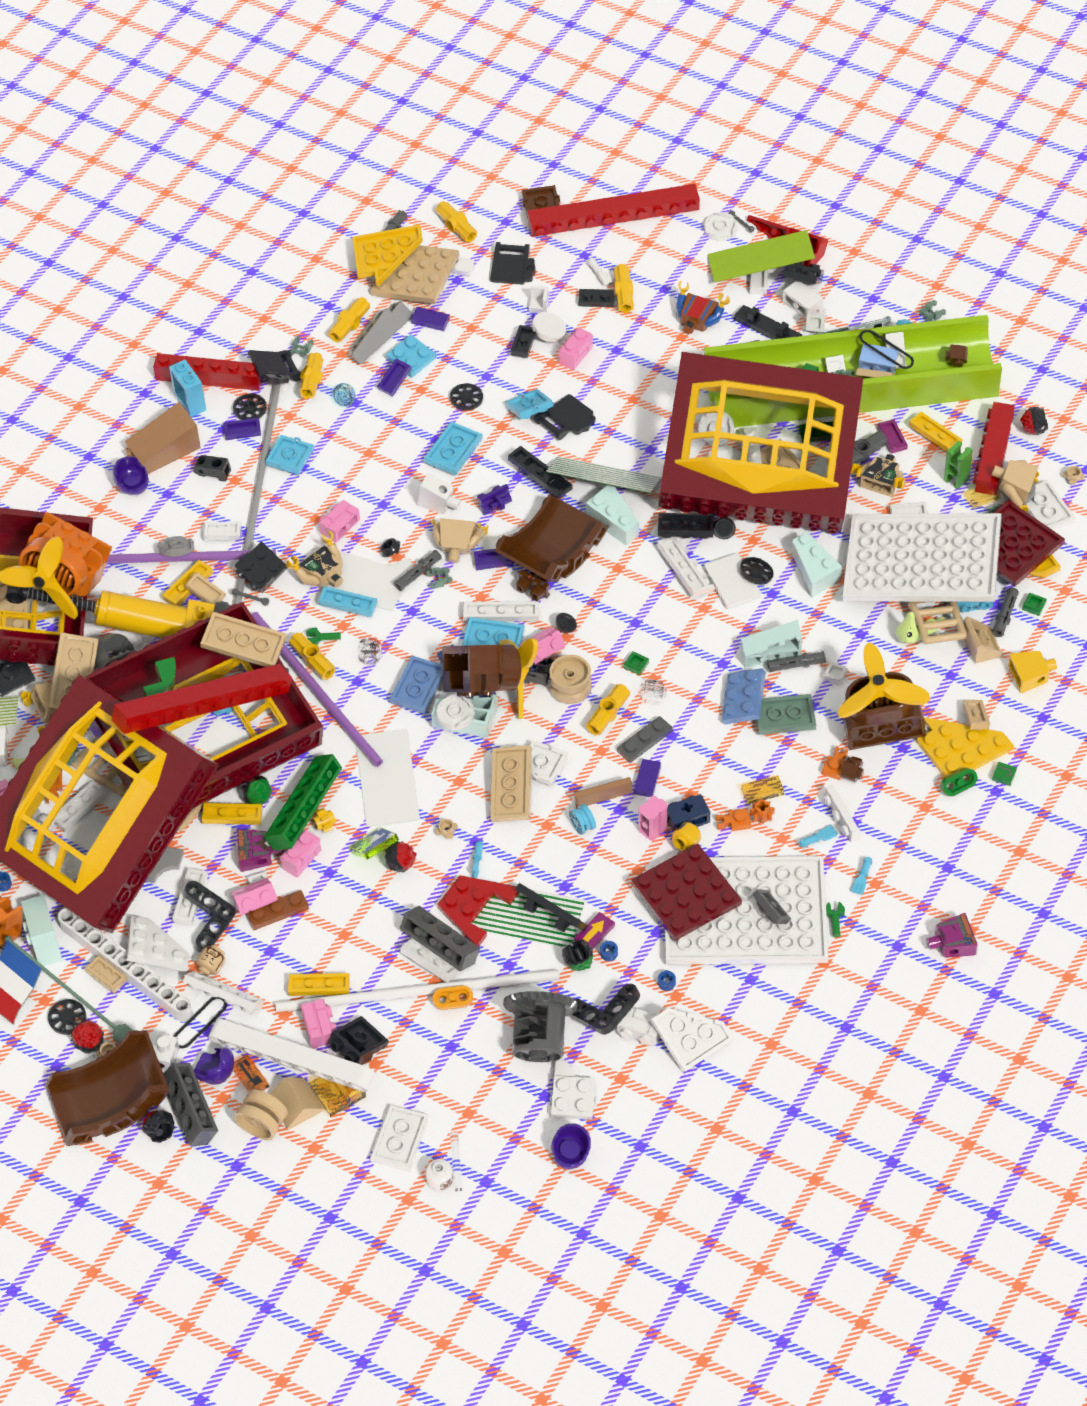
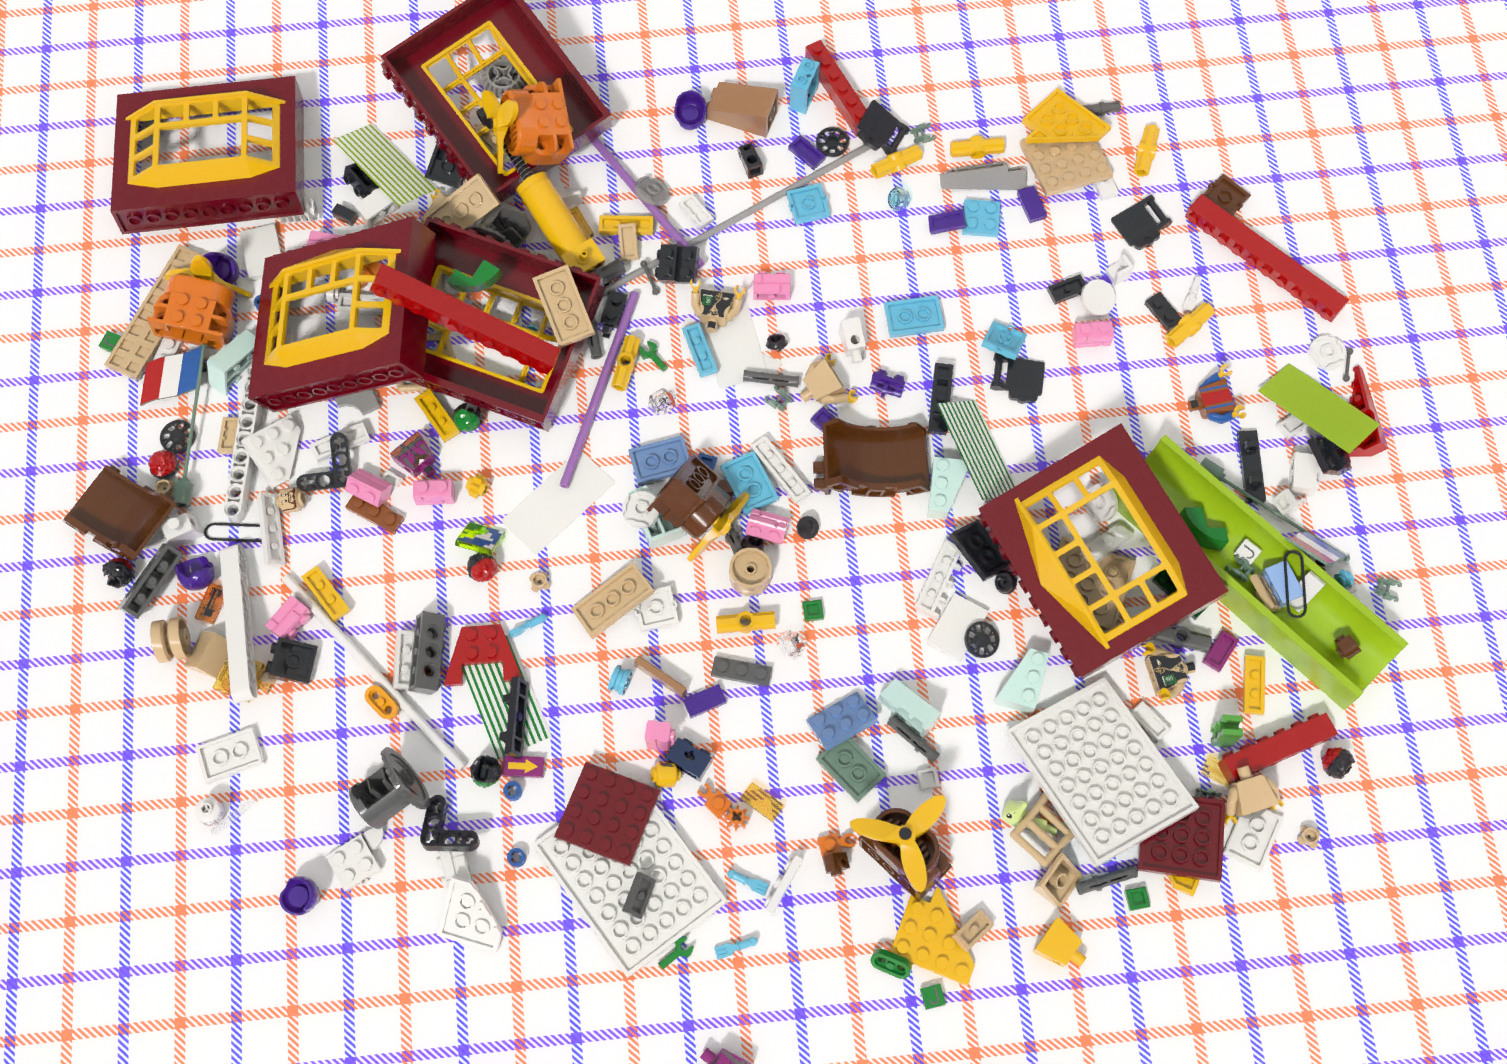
camera: 50 degrees right, 15 degrees up
green brick [264,754,342,851] -> none
black wheel [450,383,483,410] -> none

